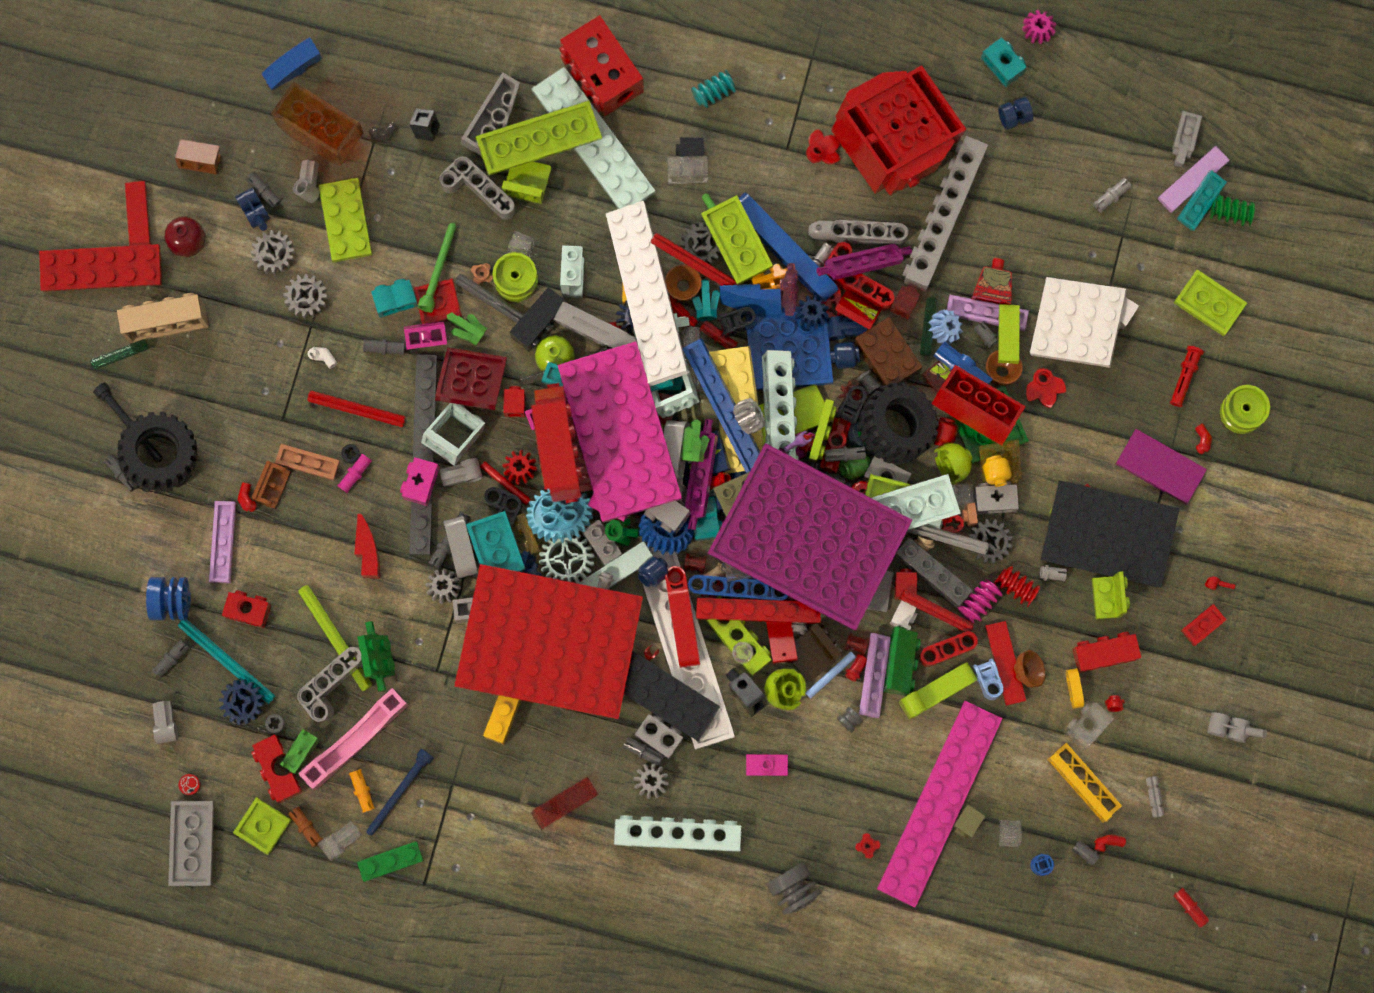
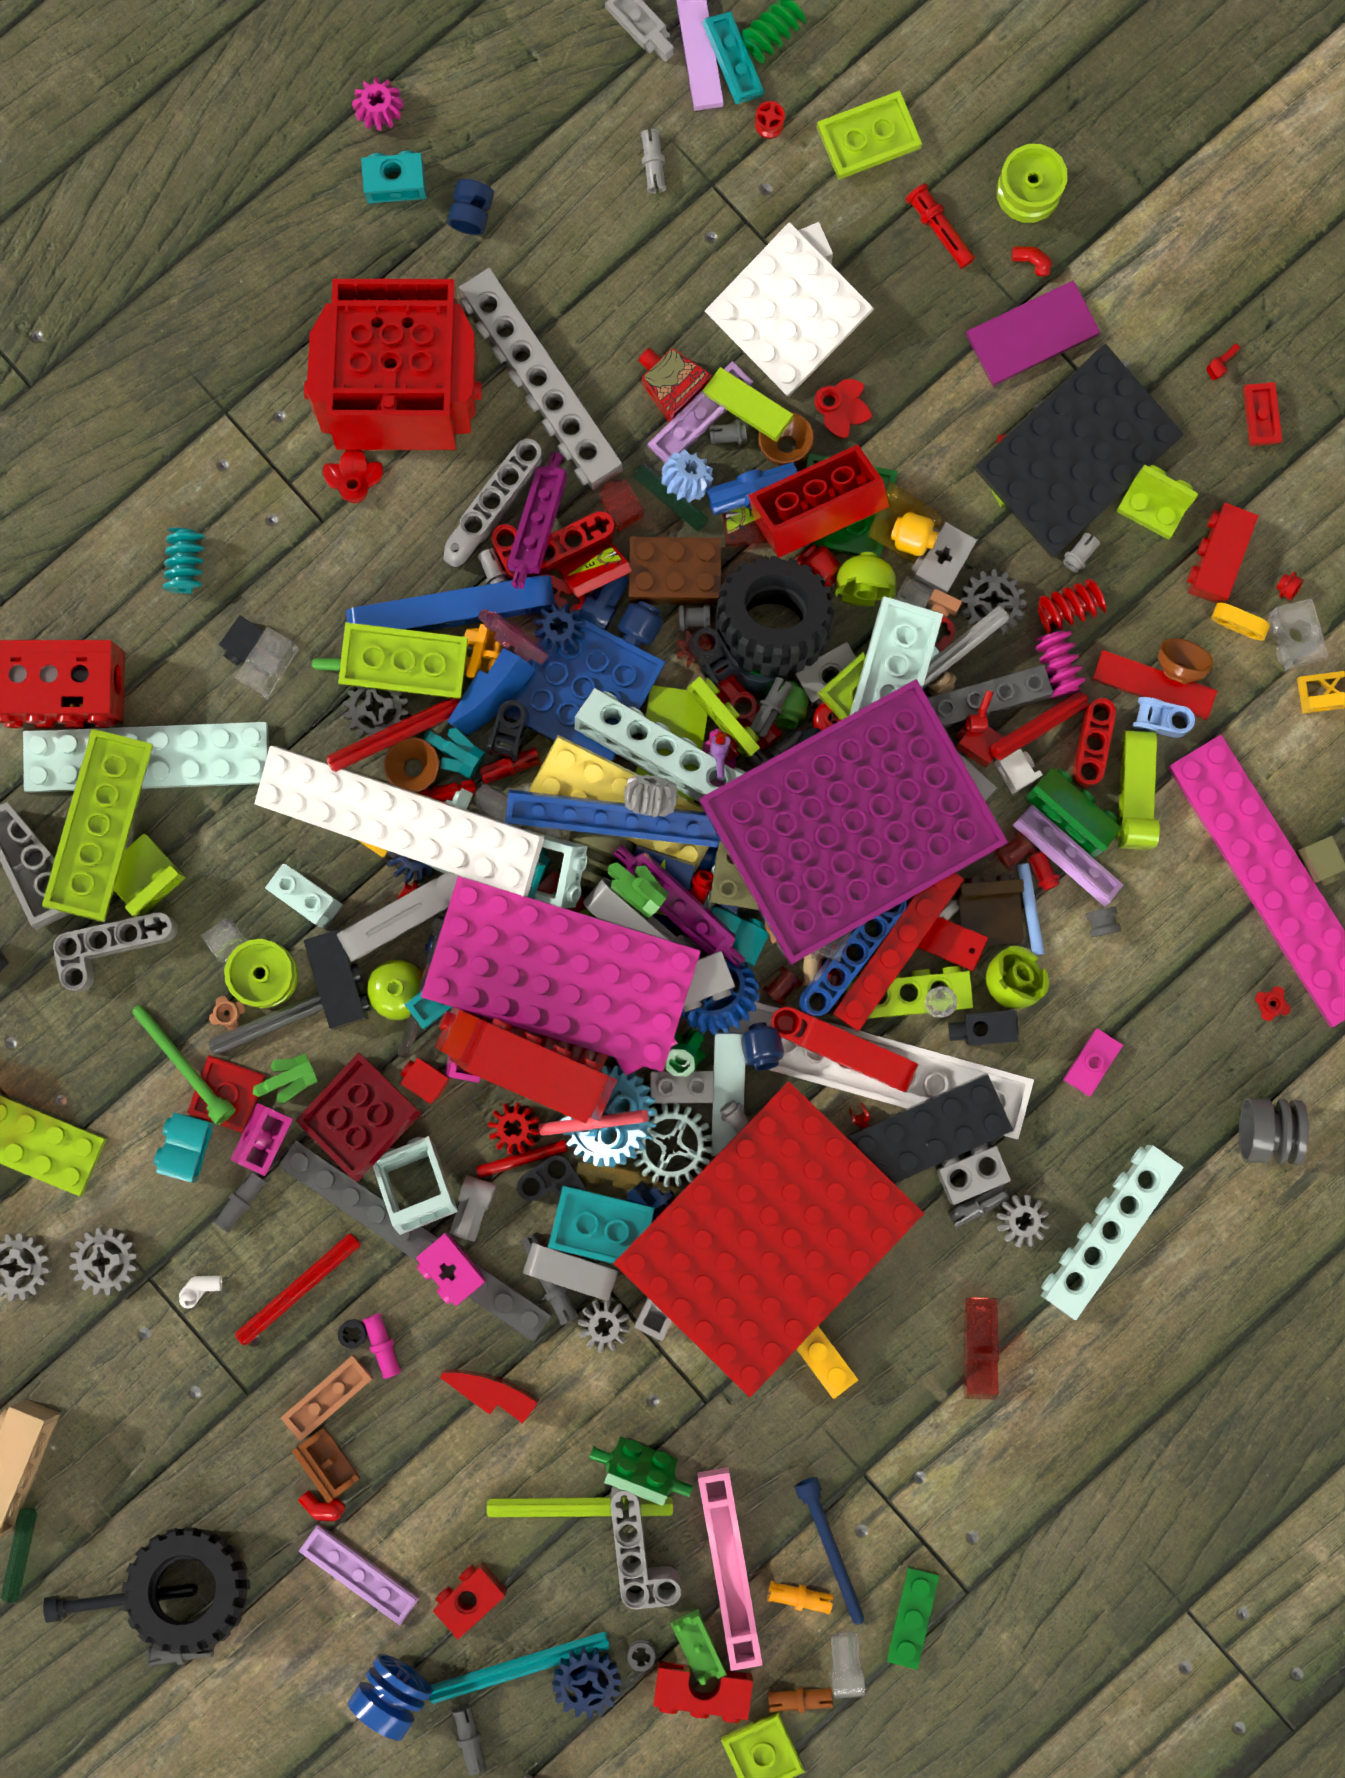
camera: 55 degrees left, 5 degrees up
none -> coral bar [538,1110,649,1136]
none -> red wheel [755,101,785,139]
none -> red hand [965,690,994,732]

